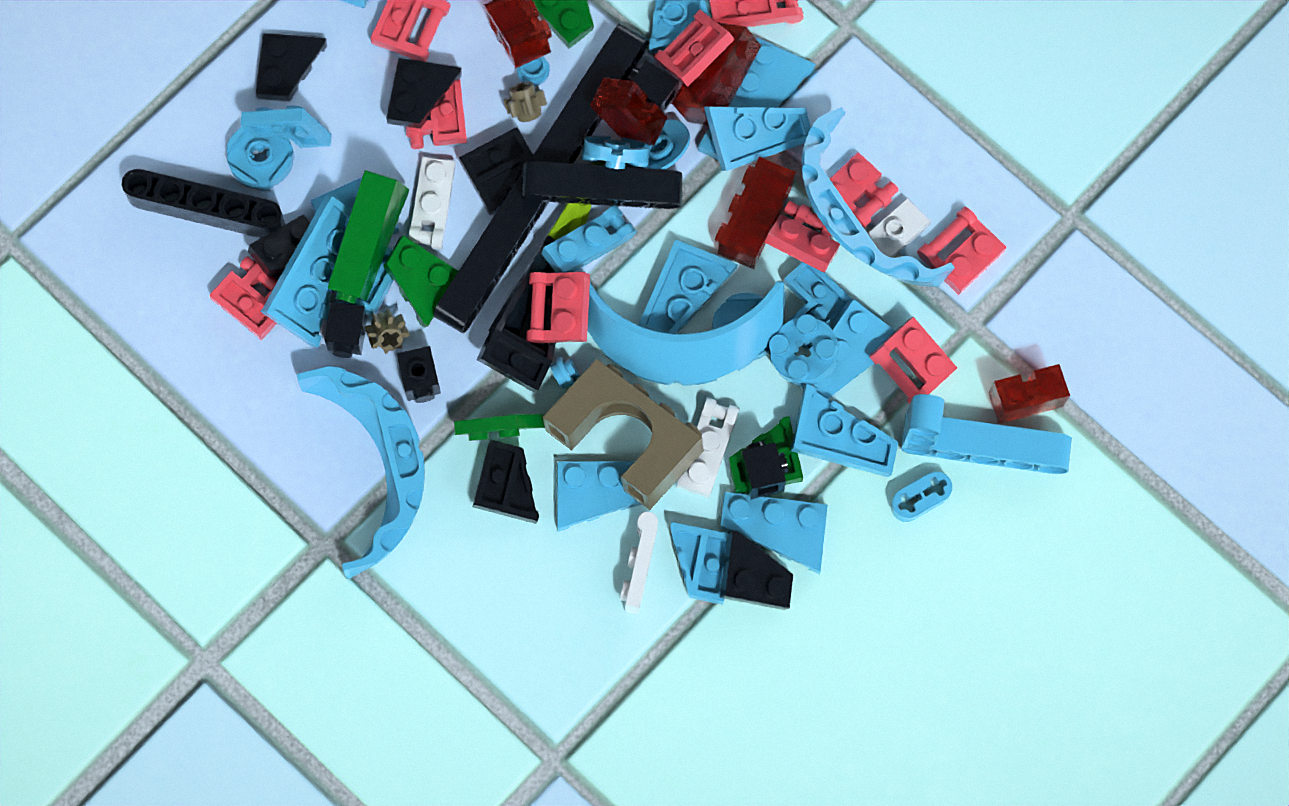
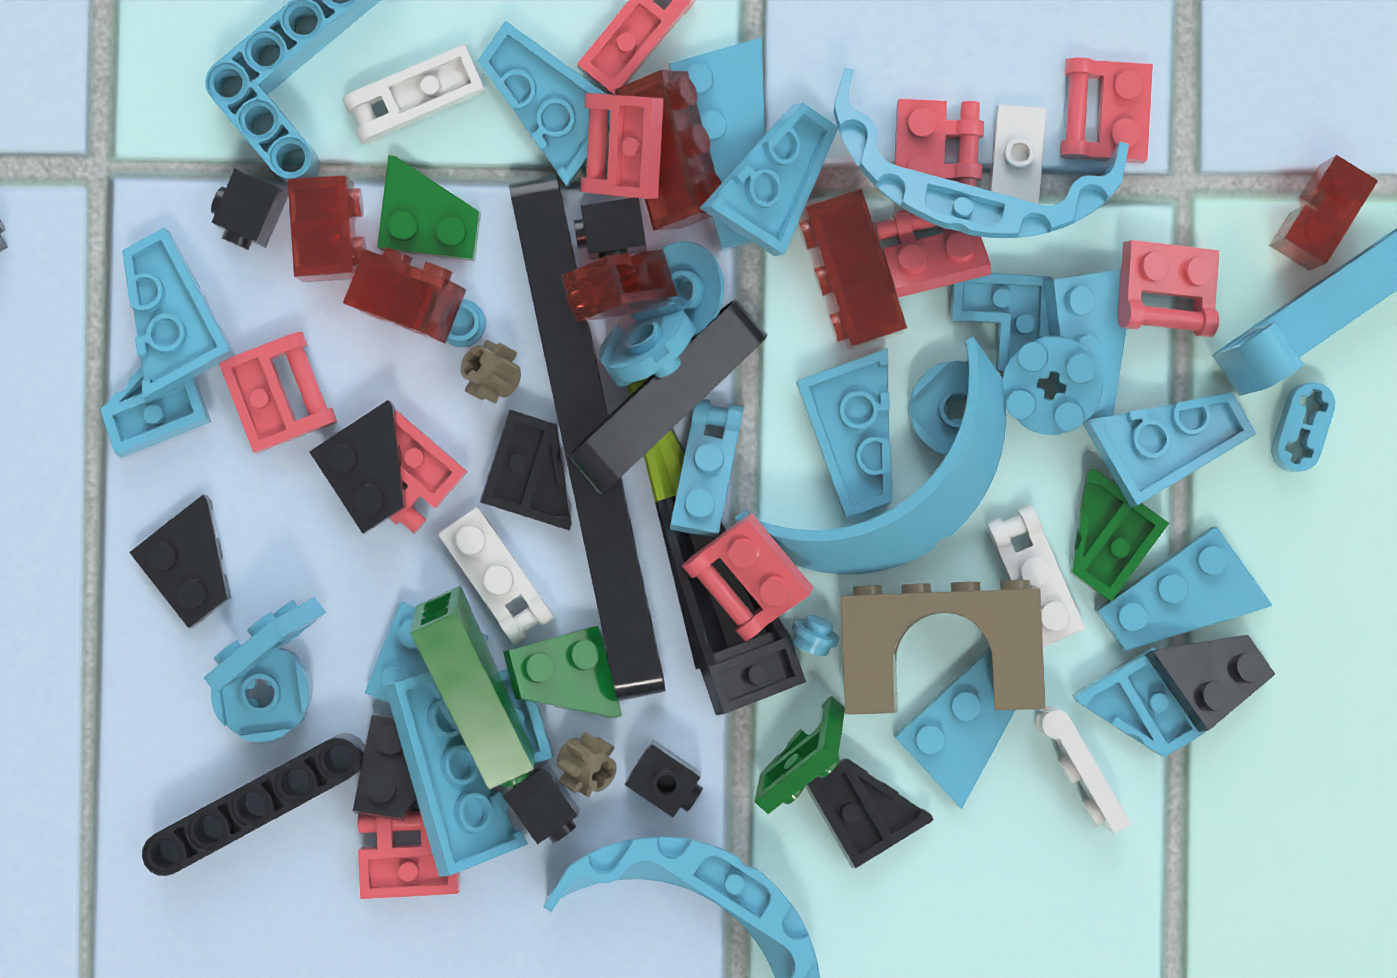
camera: 40 degrees left, 15 degrees up
black brick [740,441,788,499] -> none

